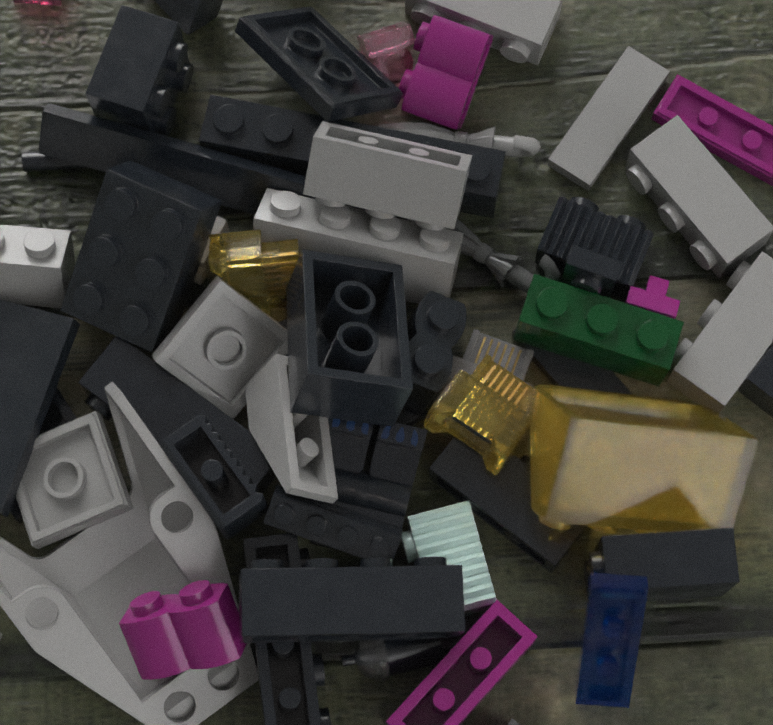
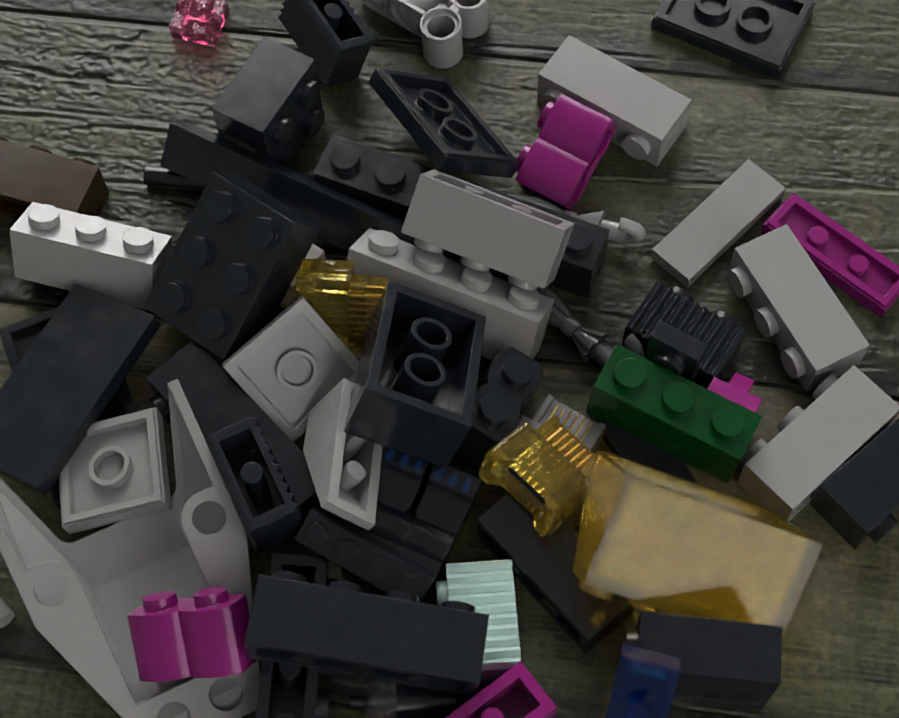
camera: 10 degrees right, 10 degrees down
clear pink tile [357,21,415,77] -> none

